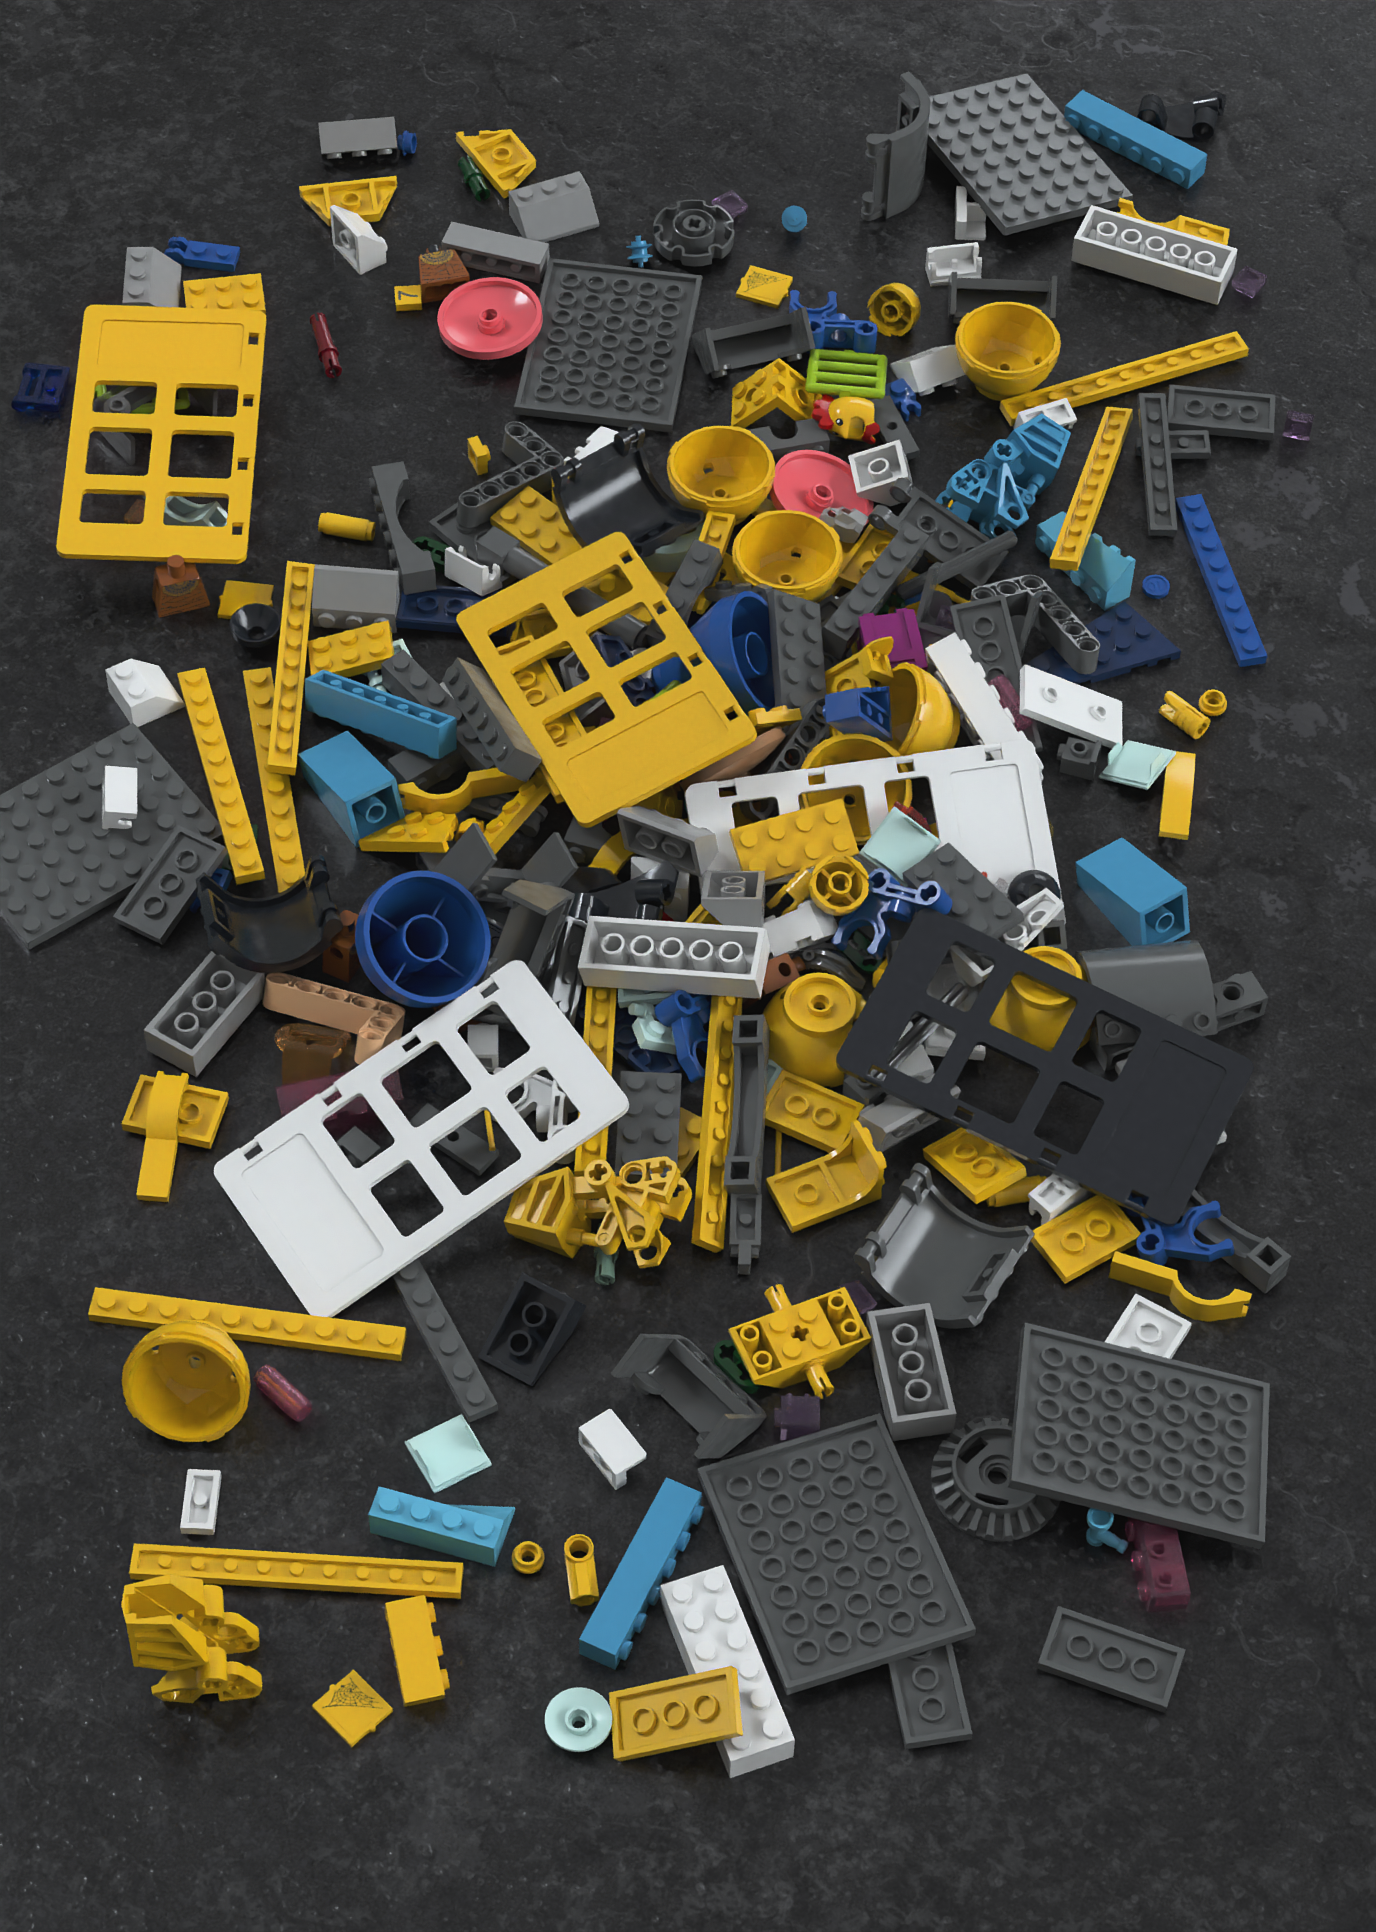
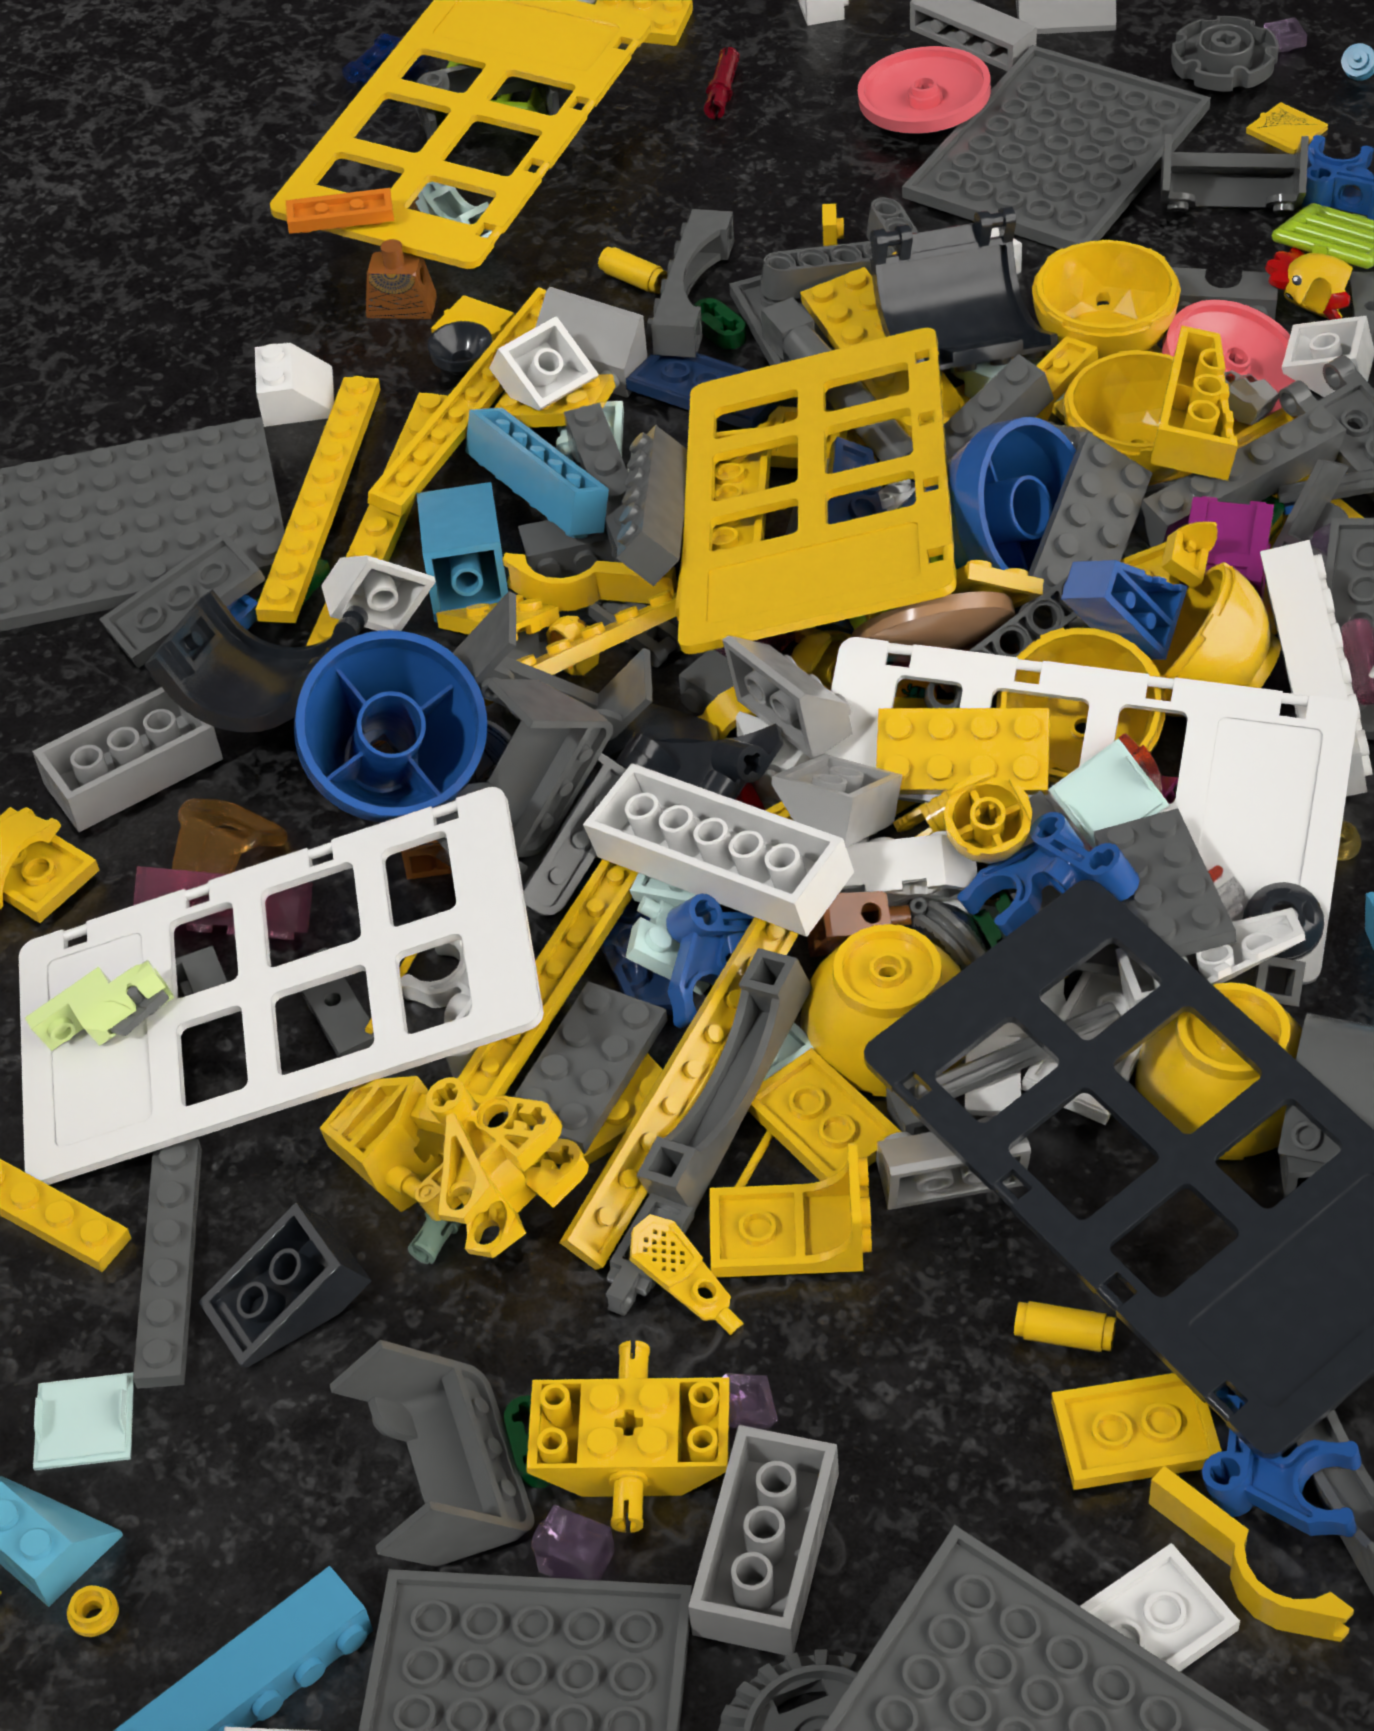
camera: 30 degrees right, 5 degrees down
white hinge [102,766,137,830] -> none
light nougat beam [262,972,405,1065] -> none
yellow tile [394,285,422,311] -> none
dark orange torso [419,245,470,303] -> none
white hinge [445,545,502,596] -> none
white brick [467,1023,499,1072] -> none
yellow piece [564,1534,599,1606] -> none
white panel [579,1409,647,1490] -> none
dark azure wheel [626,236,653,267] -> none
yellow bracket [731,358,822,428] -> none
dark grey hinge [853,1163,1035,1329] -> none
yellow plate [923,1128,1027,1204] -> none
white hinge [1028,1174,1091,1225] -> none
none -> yellowish green plate [25,960,174,1051]
none -> orange plate [286,188,394,234]
none -> white slope [321,555,436,631]
none -> white slope [489,316,599,411]
none -> yellow piece [630,1214,744,1336]
none -> yellow wedge [1150,326,1238,481]

